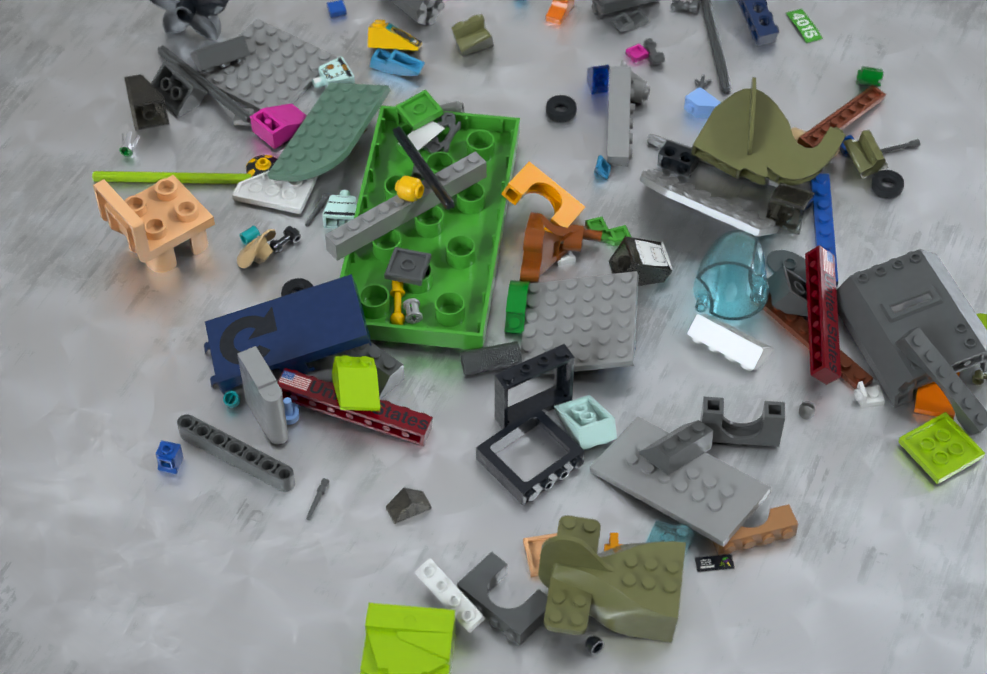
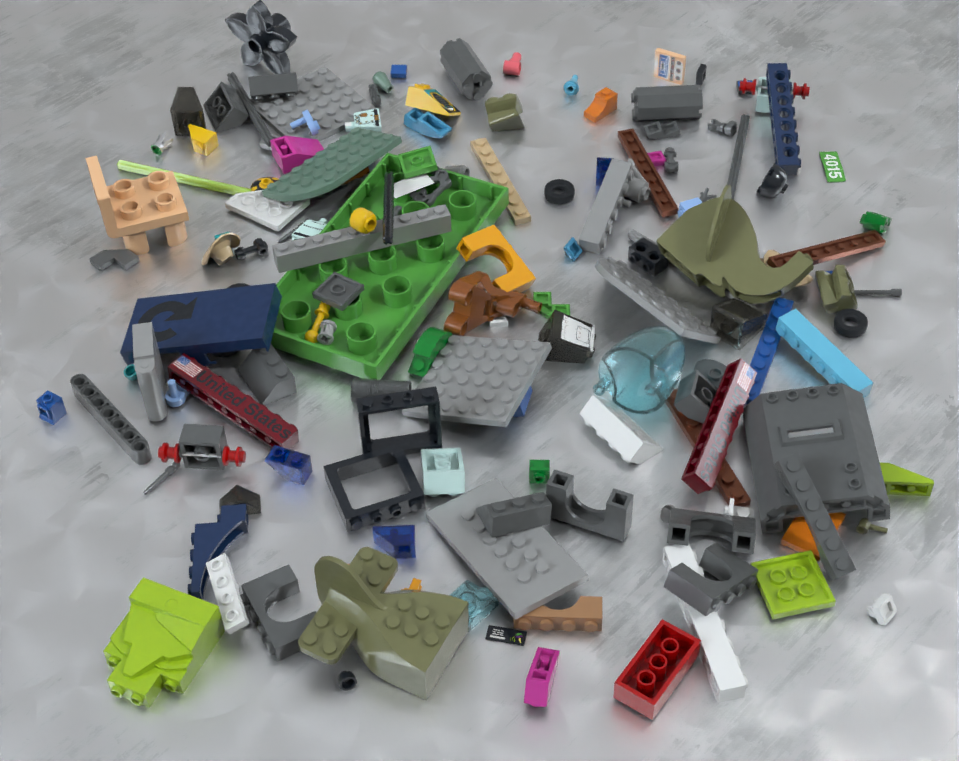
camera: 20 degrees right, 5 degrees down
lime slope [331,355,380,411] -> none
none -> dark grey tile [89,249,140,271]
none -> dark grey brick [158,424,246,470]
none -> yellow slope [188,124,219,156]
none -> dark blue arch [188,504,249,600]
none -> clear blue slope [265,445,313,486]
none -> light blue piece [290,109,321,136]
none -> dark grey axle [368,83,381,107]
none -> sand green cone [372,71,394,93]
none -> clear blue slope [373,525,416,559]
none -> tan plate [470,138,531,226]
none -> dark pink slope [524,647,560,707]
none -> green bracket [529,460,550,484]
none -> red brick [613,619,701,720]
none -> copper plate [617,129,679,217]
none -> dark grey arch [663,542,758,616]
none -> white brick [663,543,748,703]
none -> dark grey arch [667,508,756,554]
none -> black cylinder [756,163,789,198]
none -> medium azure brick [775,308,873,397]

